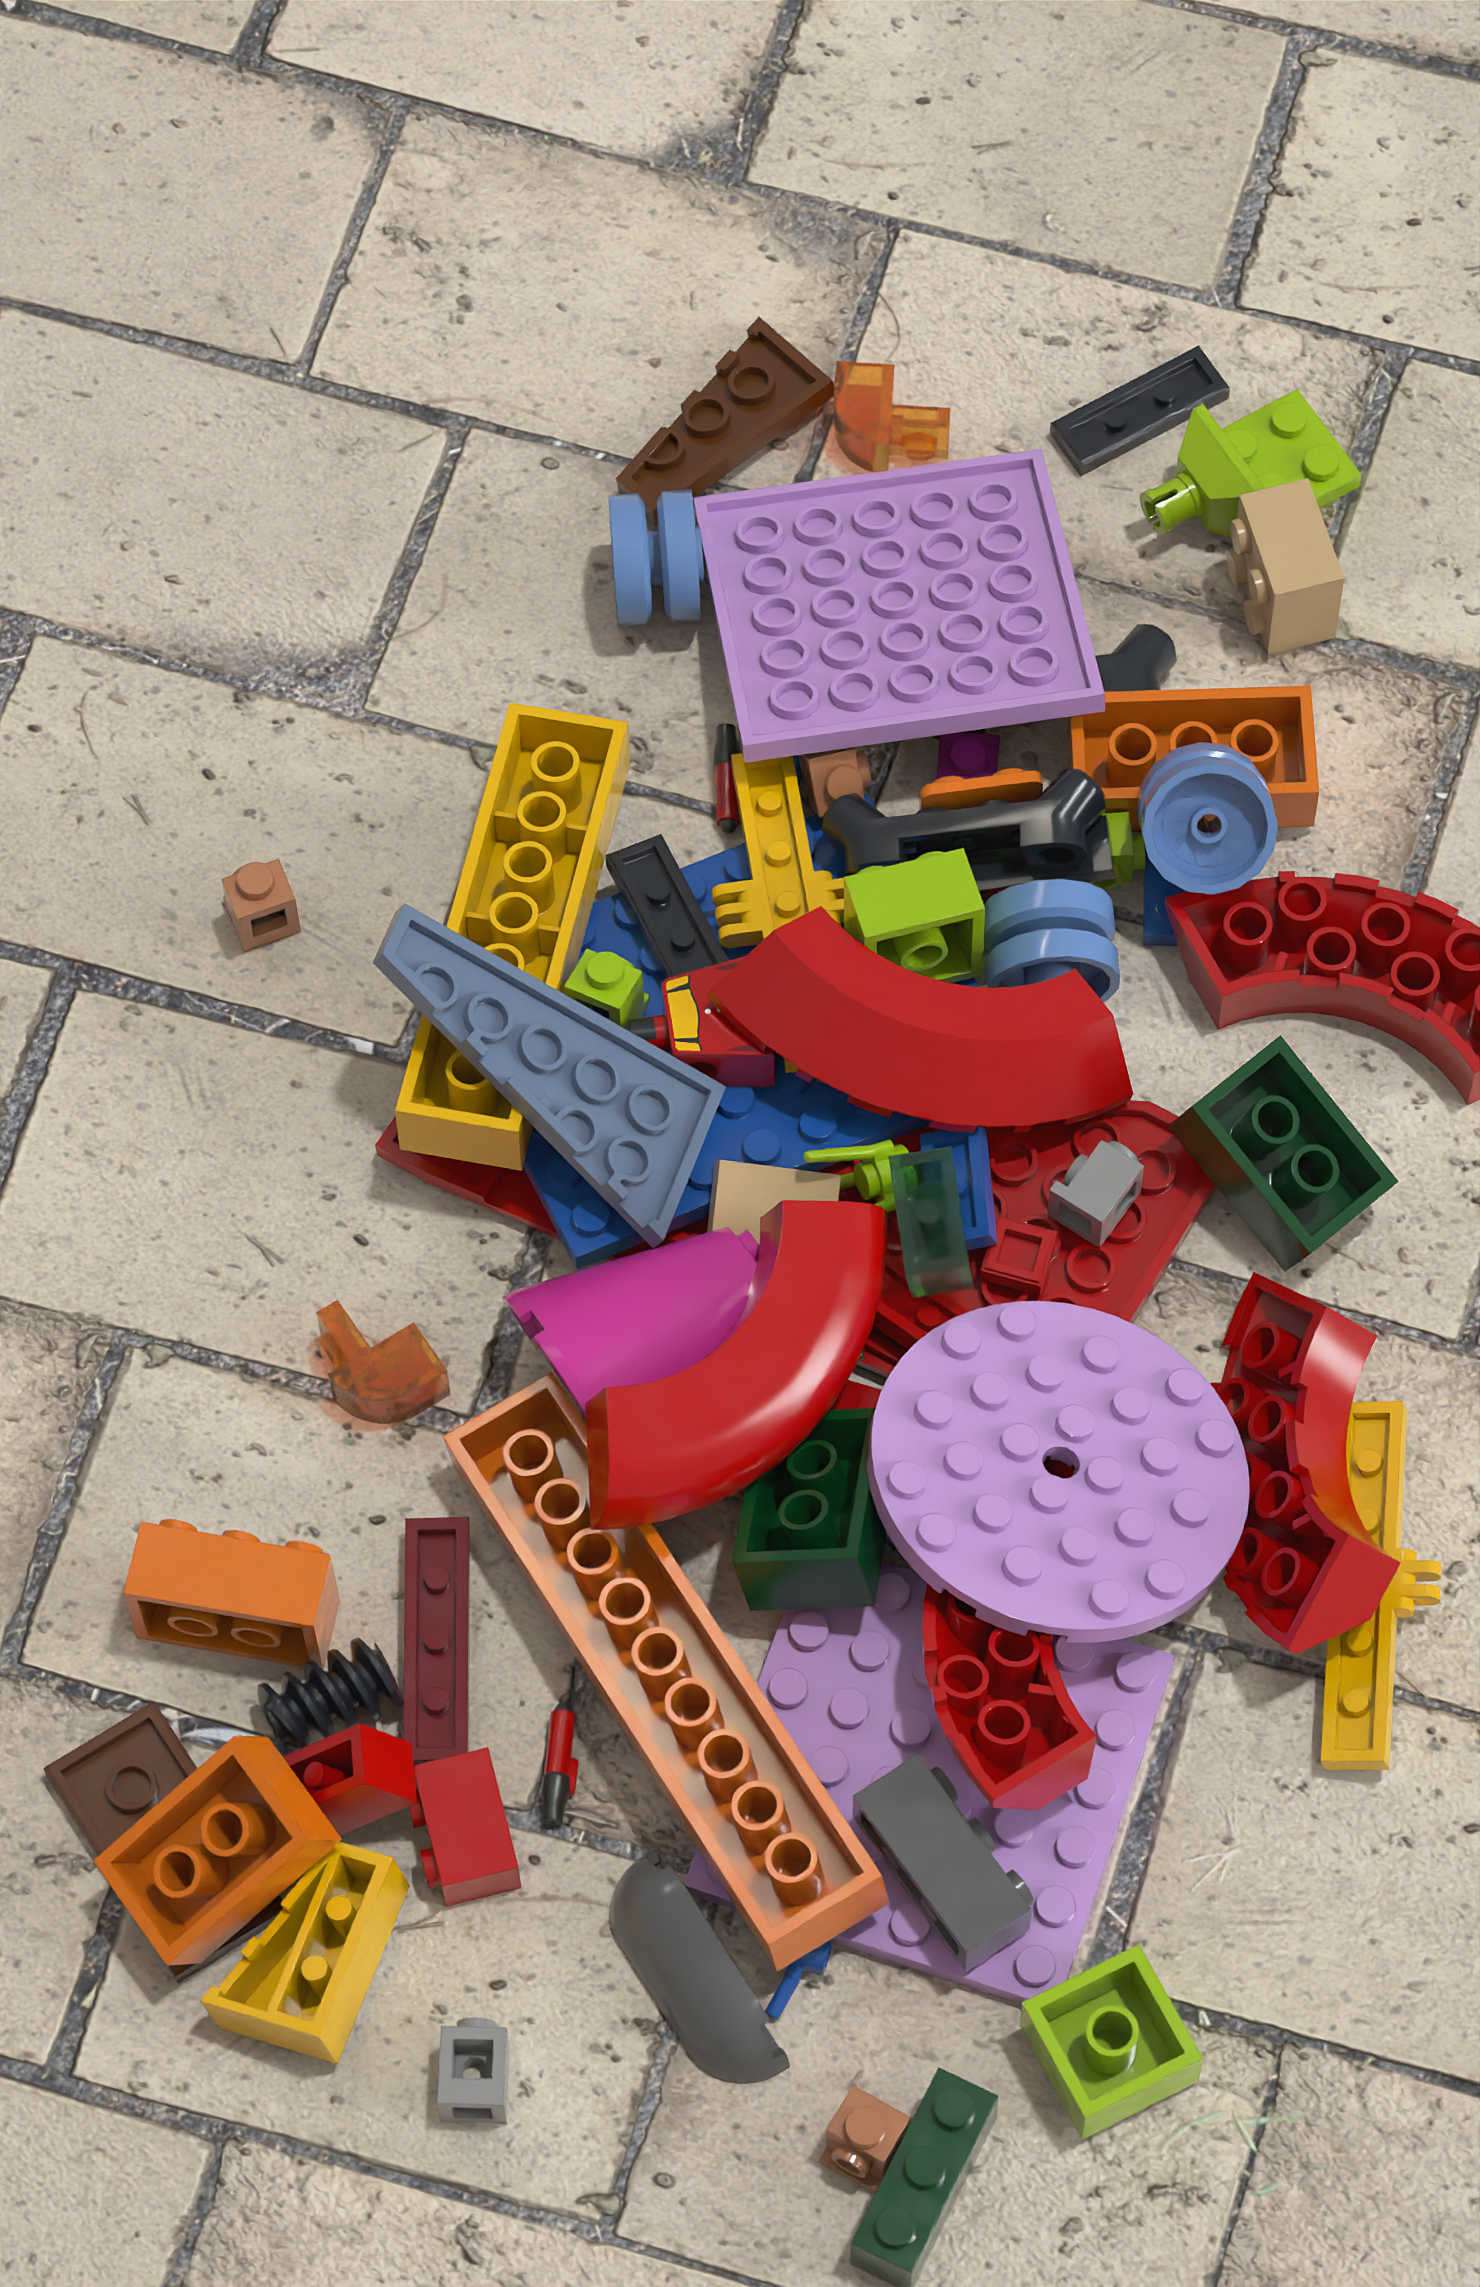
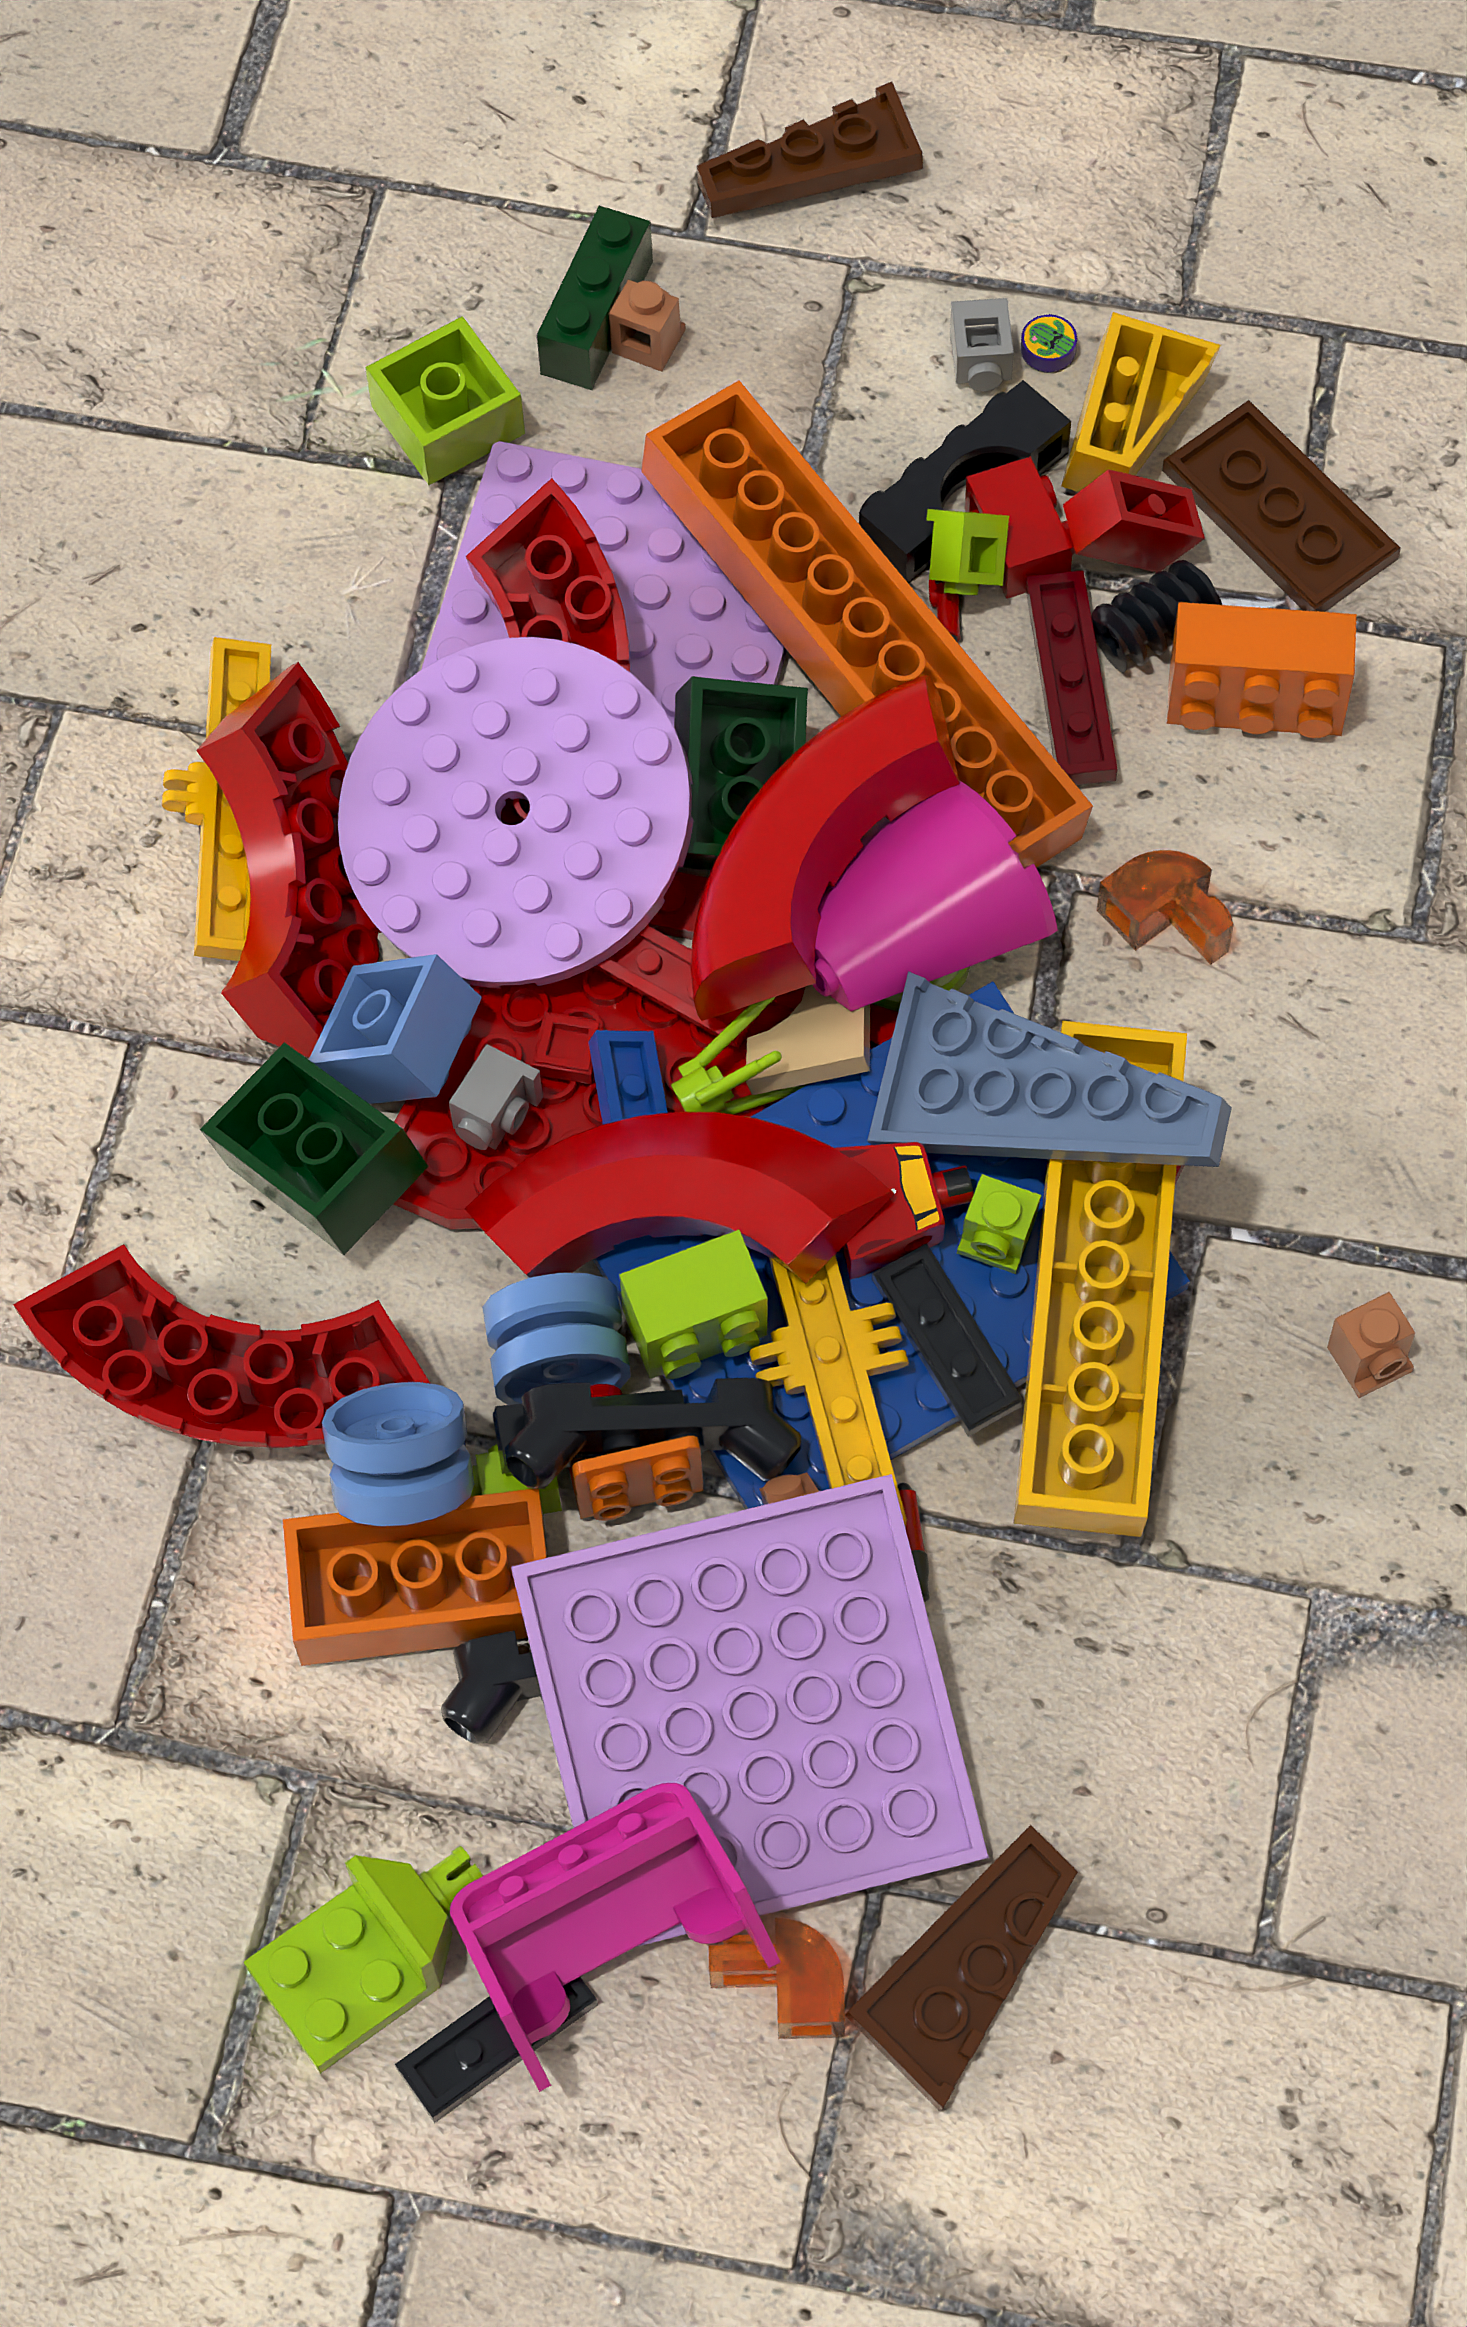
camera: 175 degrees right, 0 degrees up
orange brick [93,1736,342,1965] -> none
medium blue wheel [608,489,704,627] -> none
dark grey brick [610,1850,790,2084] -> none
dark grey brick [853,1753,1034,1972] -> none
clear green brick [888,1146,974,1298] -> none
tan brick [1226,478,1344,655] -> none
none -> medium blue brick [309,954,482,1104]
none -> dark pink windscreen [450,1783,781,2092]
none -> black arch [859,380,1071,583]
none -> lime brick [927,509,1009,595]
none -> tile [1021,314,1077,372]

